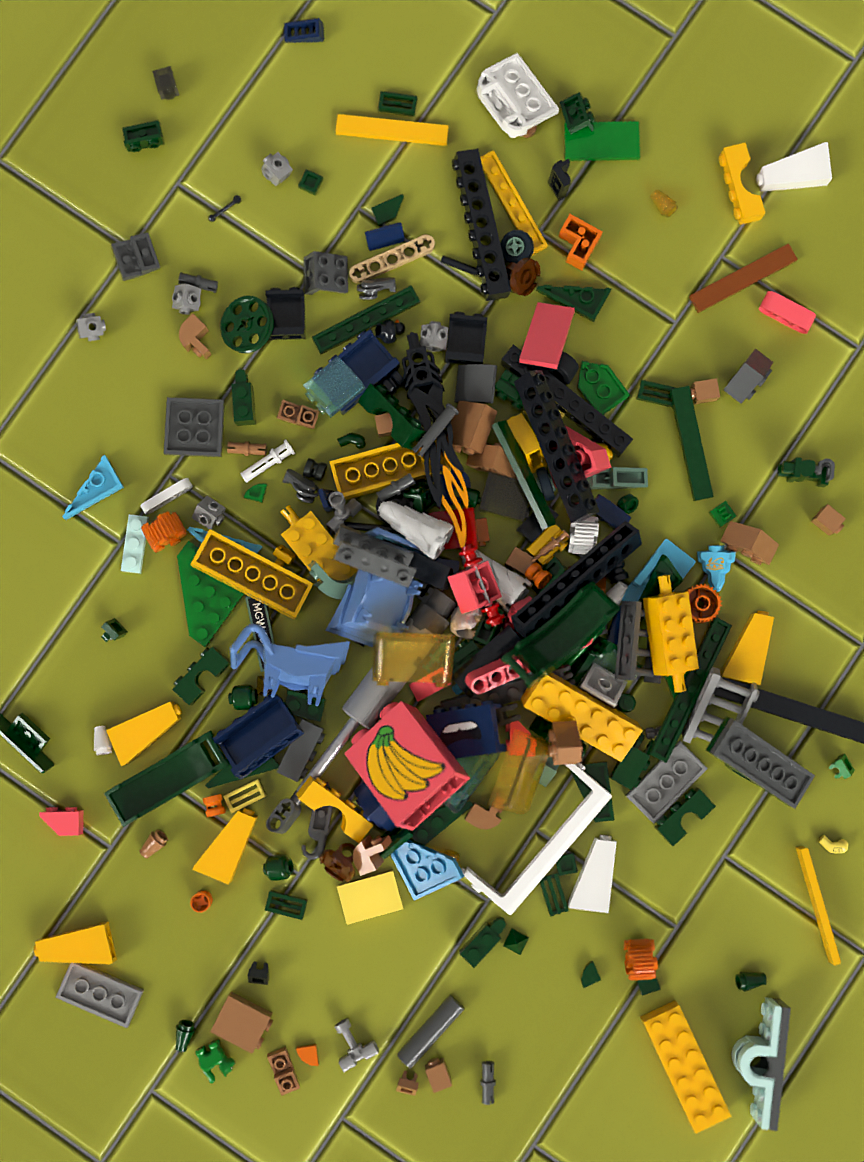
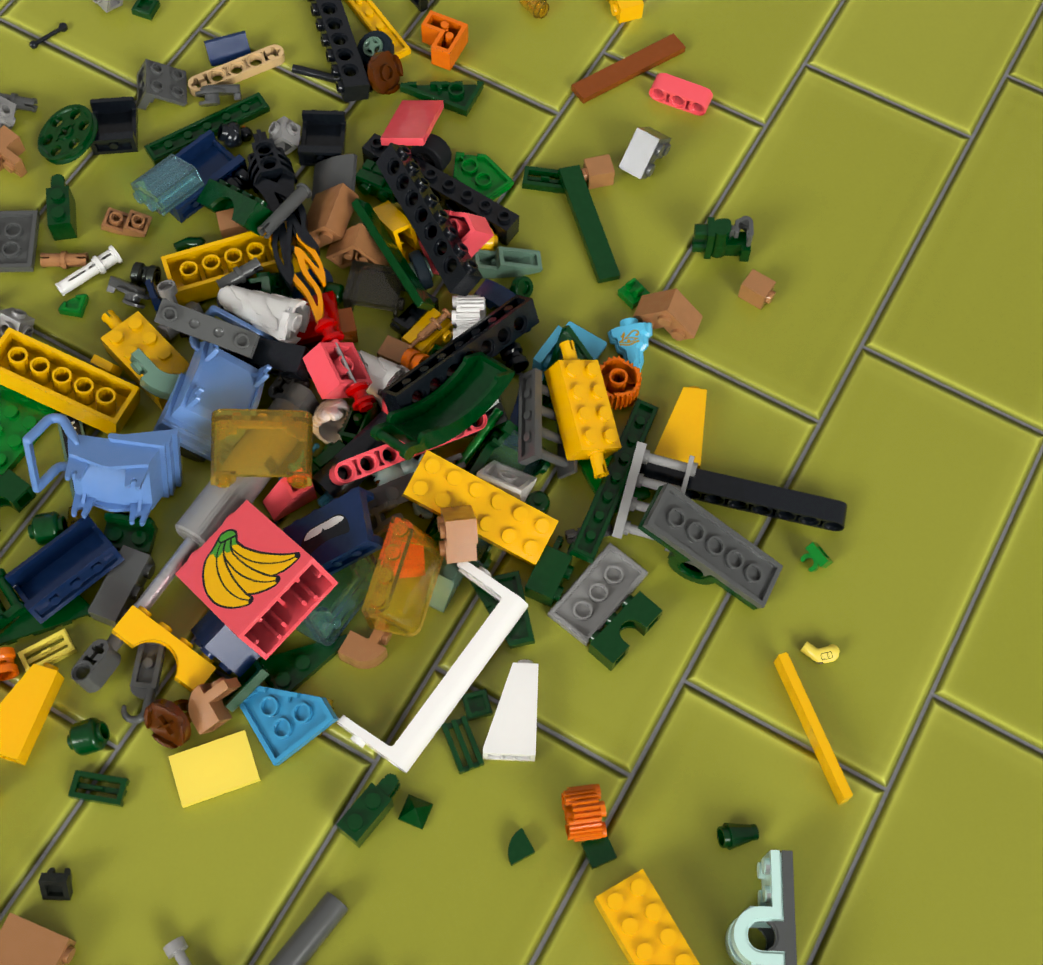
camera: 10 degrees left, 20 degrees down
dark green tile [371,194,404,226] -> none
white cone [606,581,628,606] -> none

